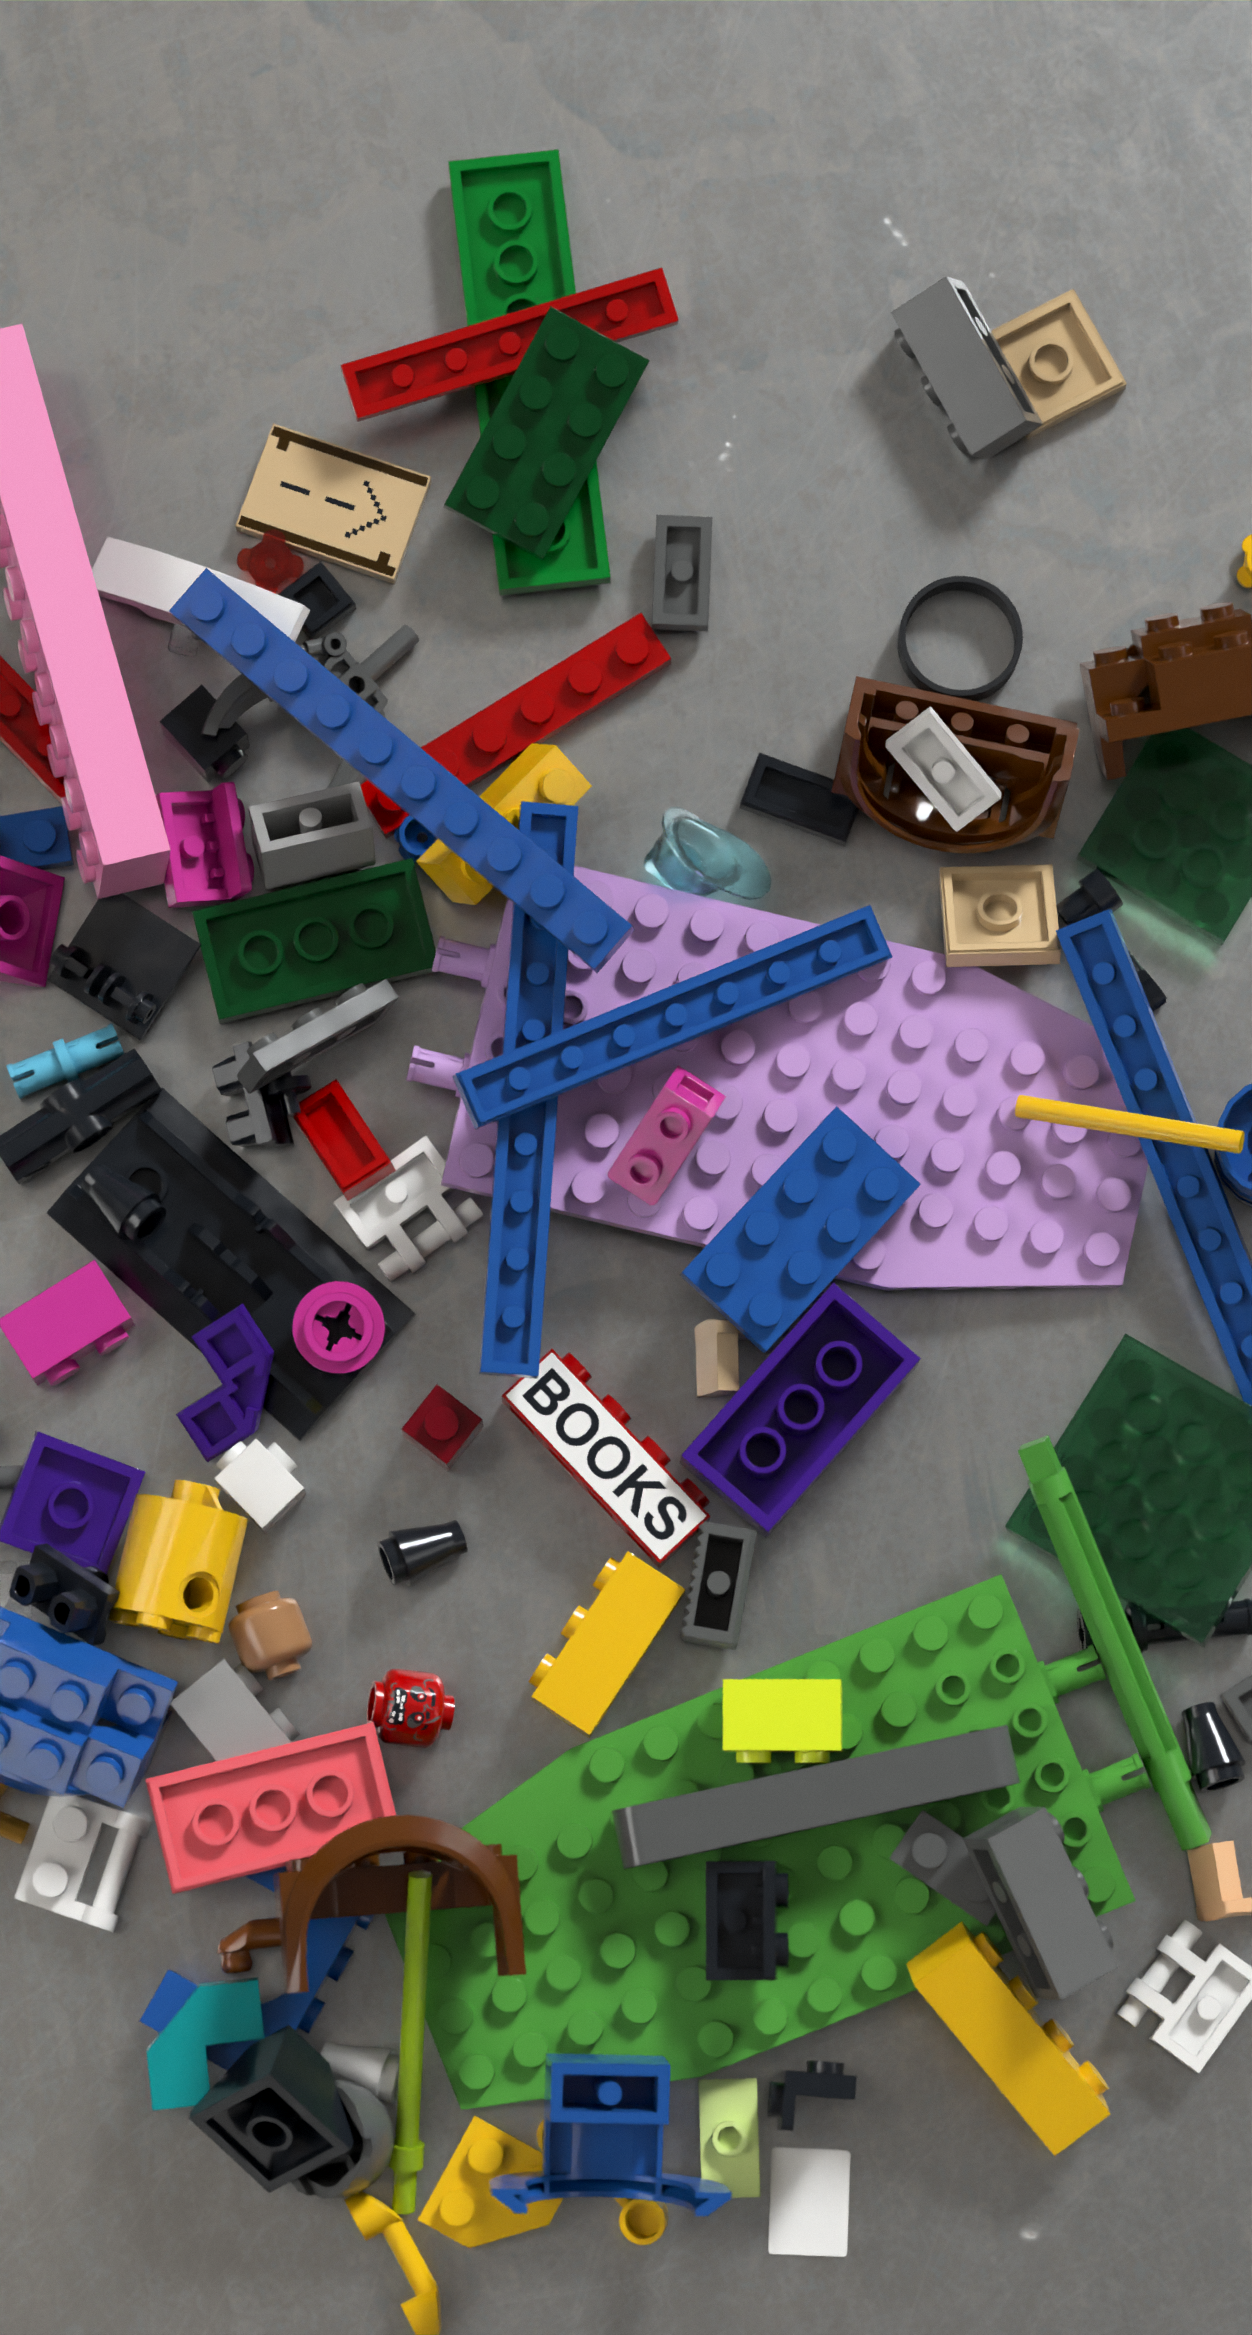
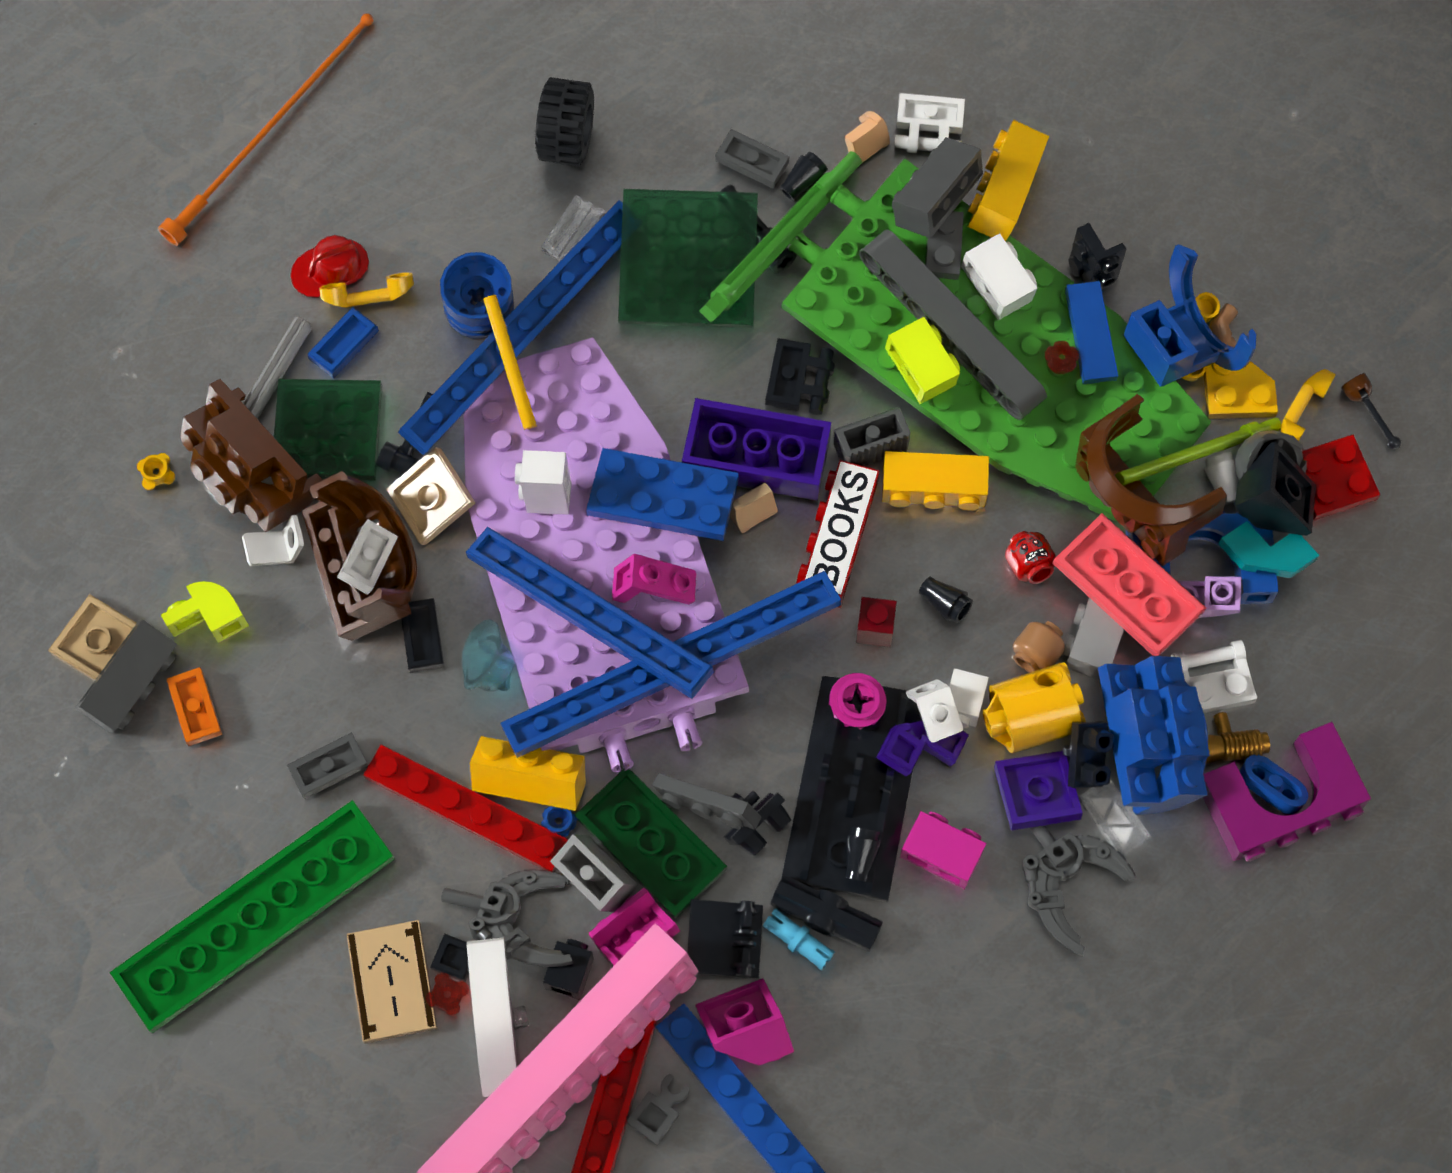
camera: 115 degrees left, 10 degrees down
blue plate [169,568,635,973] -> none
dark orange arm [217,1917,281,1974] -> none
red tile [293,1079,396,1201] -> none
white plate [333,1136,483,1282] -> none
red plate [341,267,679,422] -> none
dark green plate [444,306,650,561] -> none
yellowish green plate [698,2078,760,2198] -> none
black bracket [706,1861,789,1981] -> none
white sticker [768,2147,851,2257] -> none
black tyre [897,576,1023,701] -> none
none -> neon yellow brick [161,581,249,643]
none -> orange plate [166,667,223,746]
none -> white bracket [242,515,304,566]
none -> white brick [515,450,572,515]
none -> black plate [765,338,835,415]
none -> white bracket [906,679,963,742]
none -> white brick [961,233,1037,321]
none -> clear red plate [1045,341,1079,374]
none -> blue tile [1065,281,1118,384]
none -> lavender slope [1178,576,1241,618]
none -> medium nougat arm [1208,303,1238,347]
none -> red plate [1302,434,1381,520]

